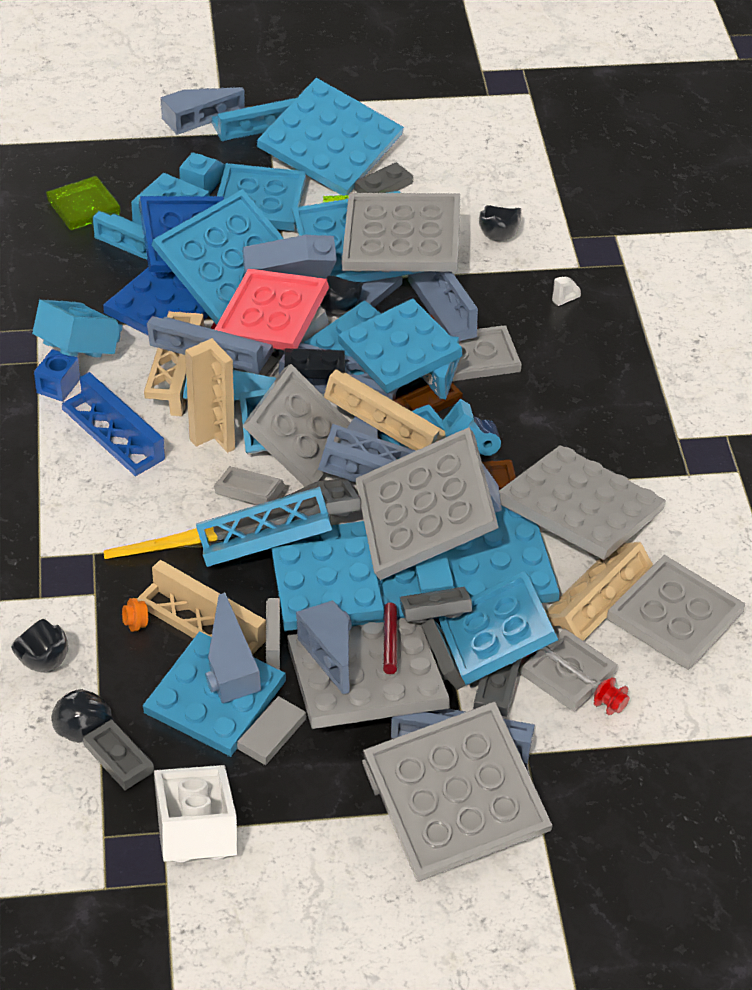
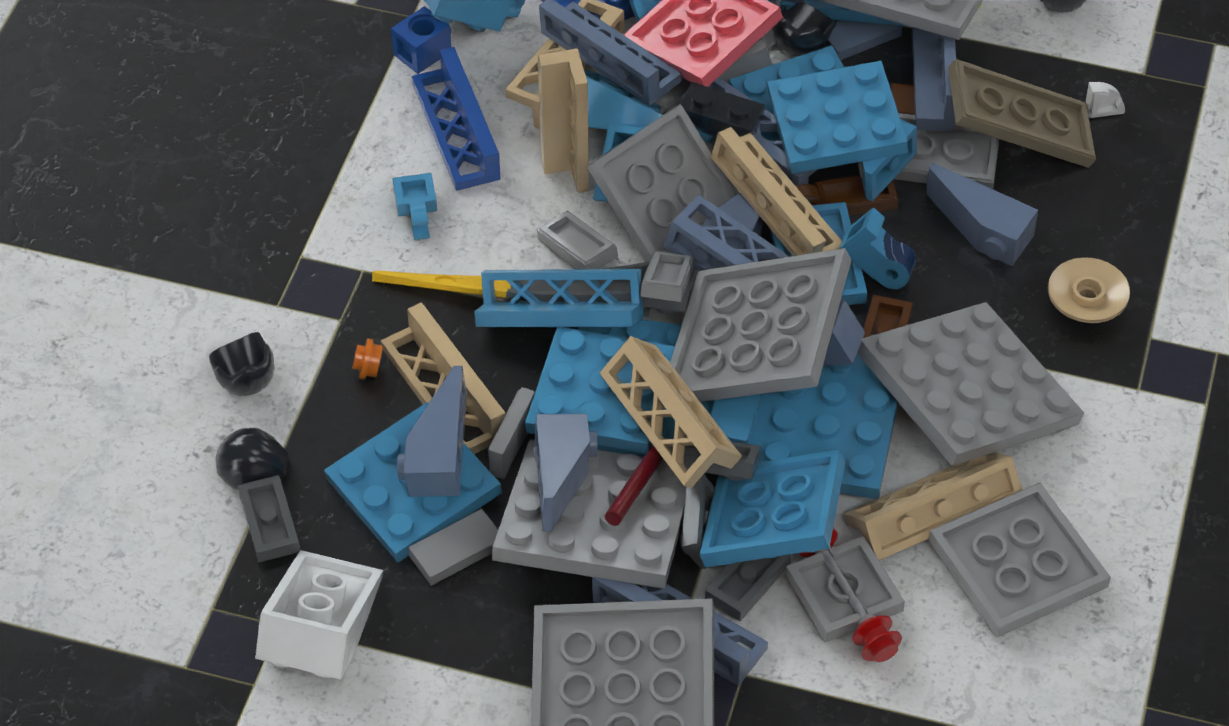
camera: 25 degrees right, 5 degrees up
none -> dark azure plate [392,173,437,240]
none -> tan fence [600,336,742,488]
none -> light grey tile [640,251,694,302]
none -> sand blue slope [926,163,1038,266]
none -> dark tan tile [948,59,1096,168]
none -> tan dish [1048,257,1130,323]

